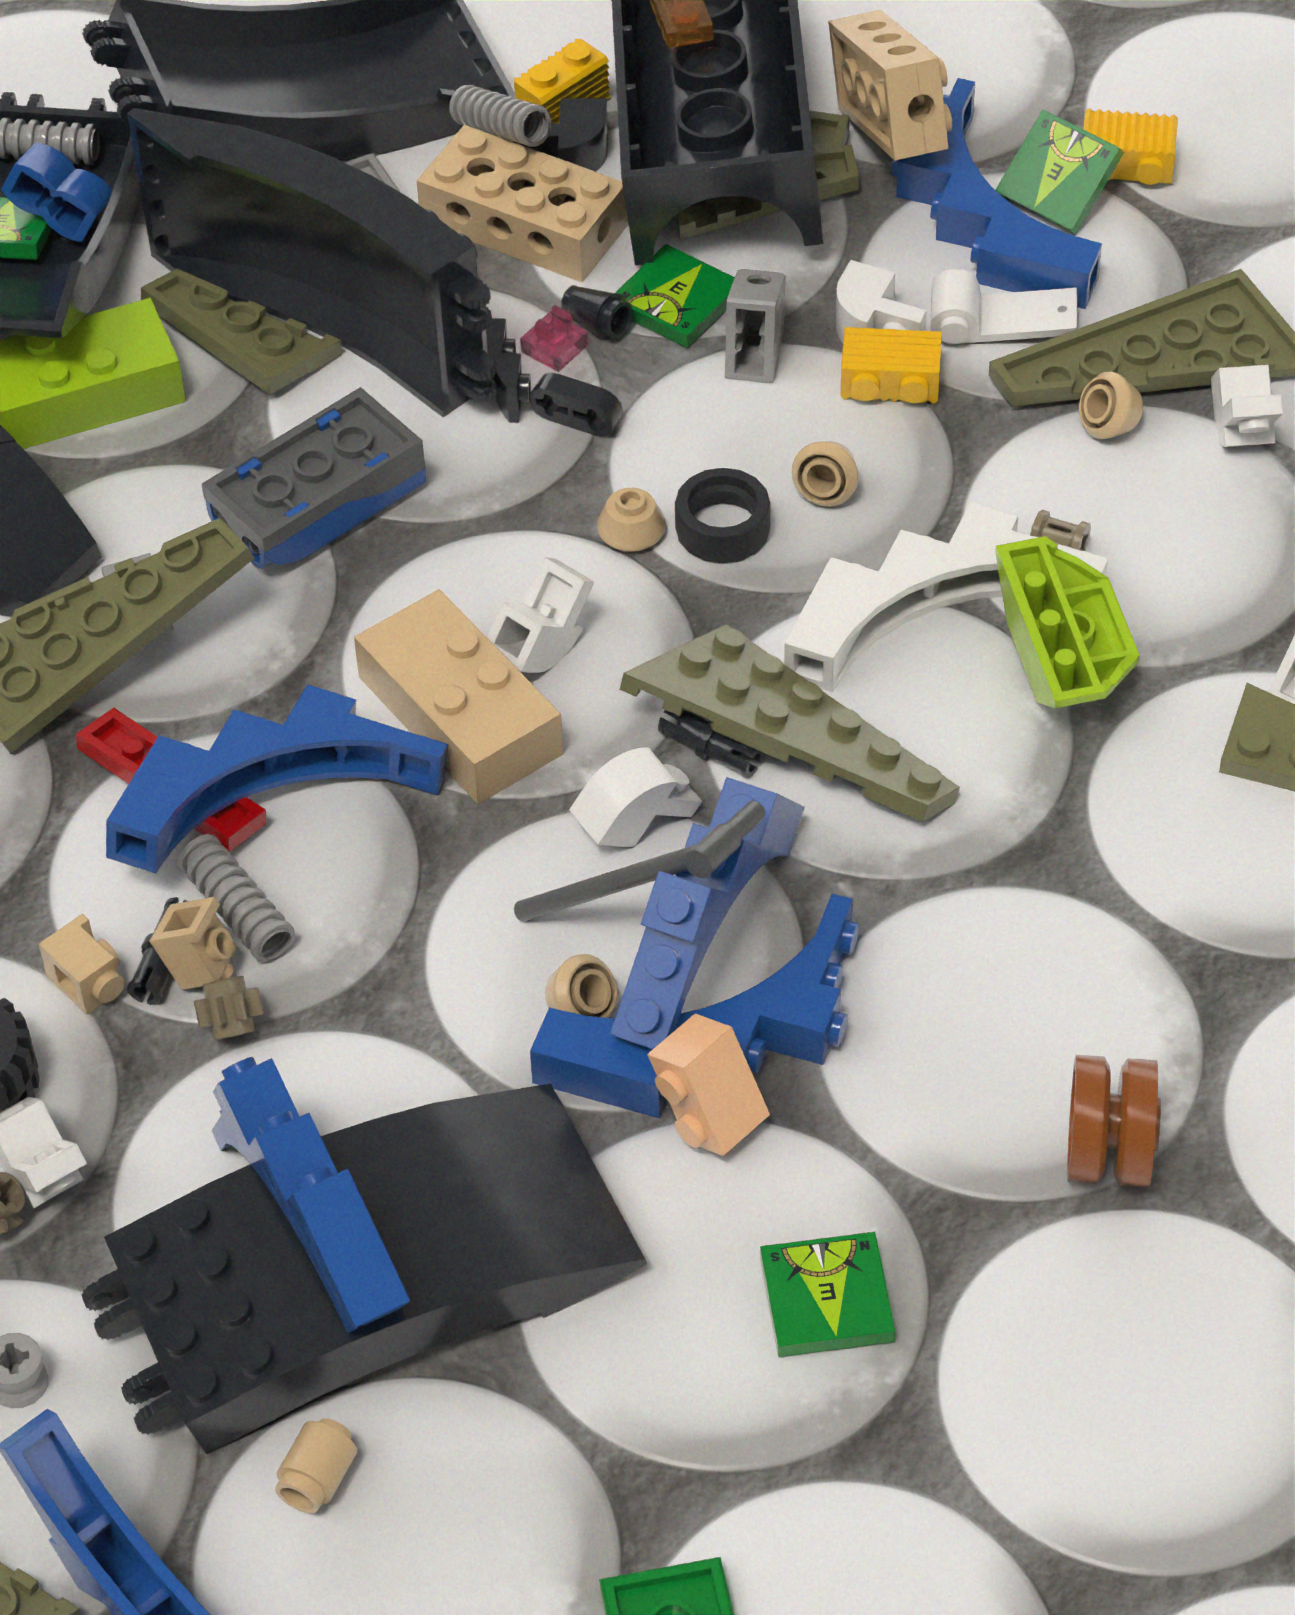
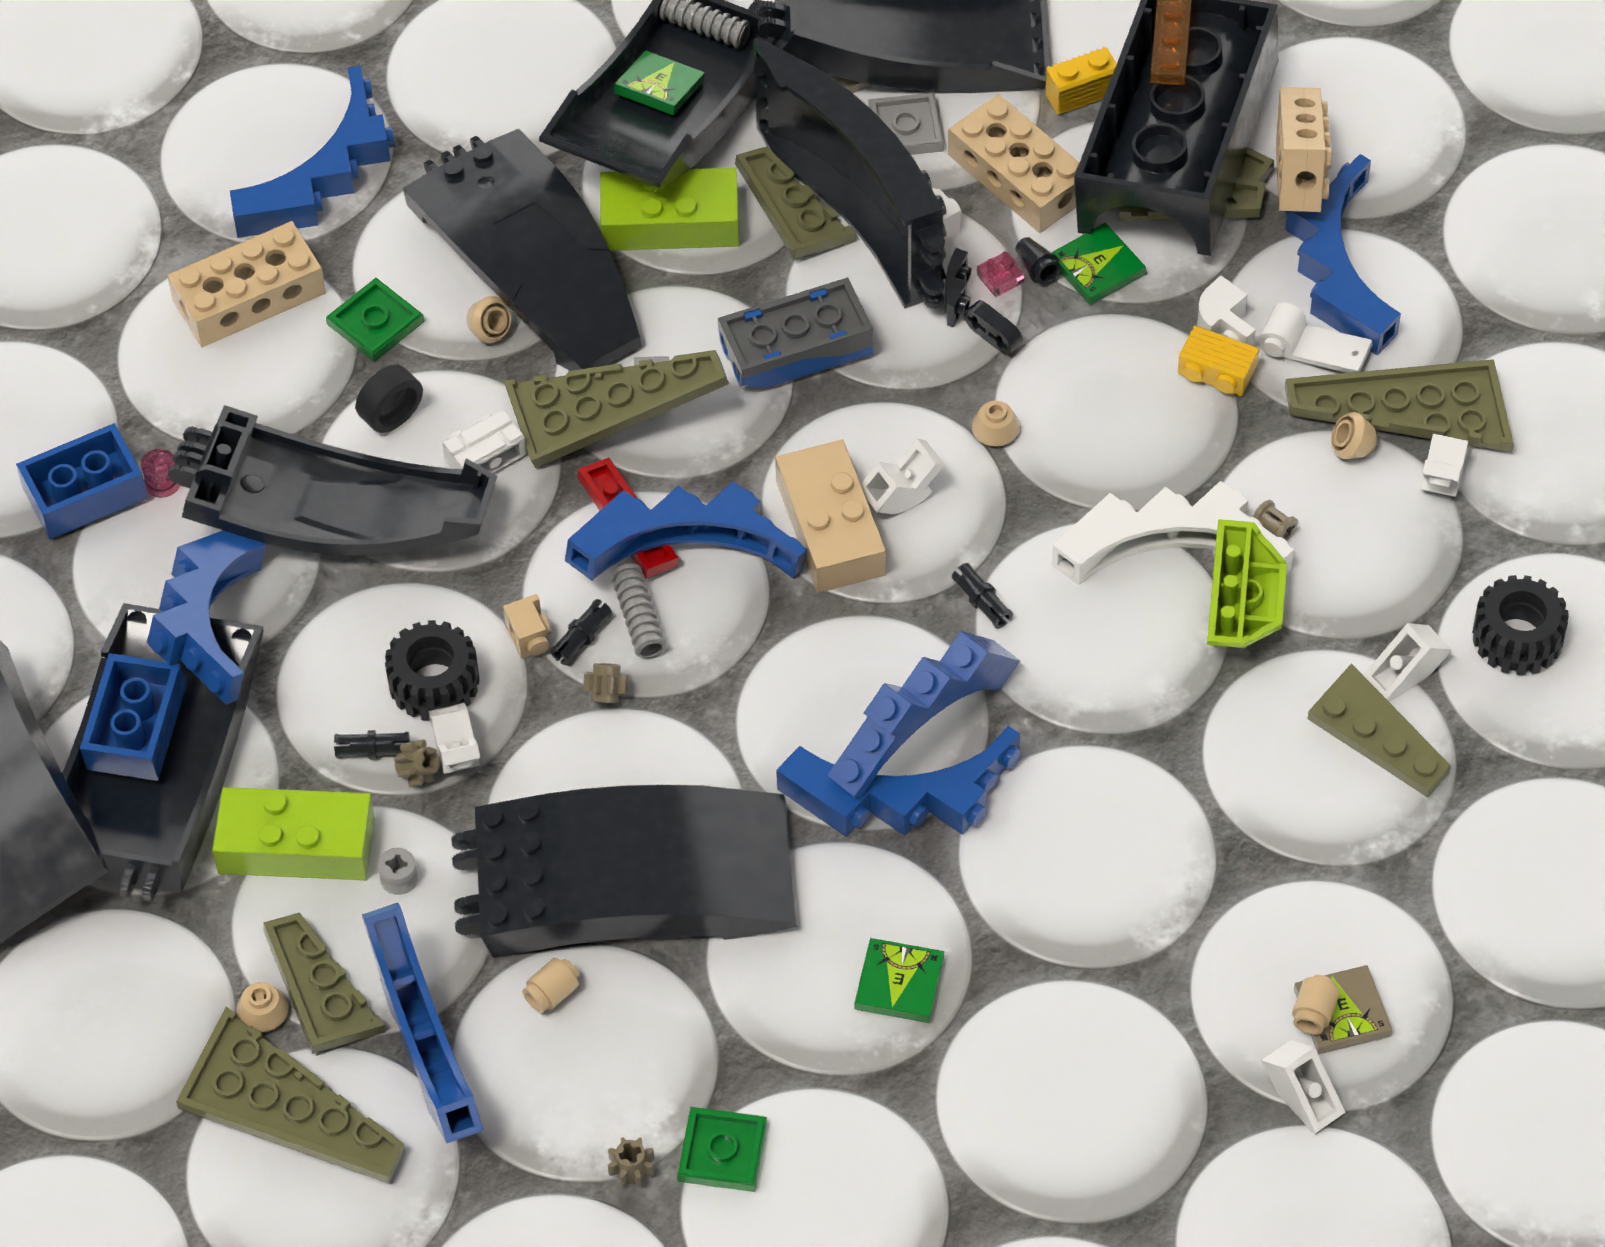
camera: 20 degrees right, 5 degrees up
blue brick [1,143,113,242] -> none
tan brick [150,897,237,990] -> none
blue arch [211,1057,410,1334] -> none
light grey piece [450,85,551,147] -> none
black brick [514,98,608,172] -> none
dark grey bar [514,801,766,922] -> none
tan cone [545,954,617,1018] -> none
white brick [569,747,702,847] -> none
olive wing [619,624,960,822] -> none
light nougat brick [647,1014,770,1156] -> none
black tyre [675,468,770,563] -> none
light grey torso [725,269,786,383] -> none
tan cone [791,441,858,507] -> none
tile [995,109,1124,235] -> none
dark orange wheel [1067,1055,1161,1188] -> none
yellow brick [1083,108,1178,185] -> none

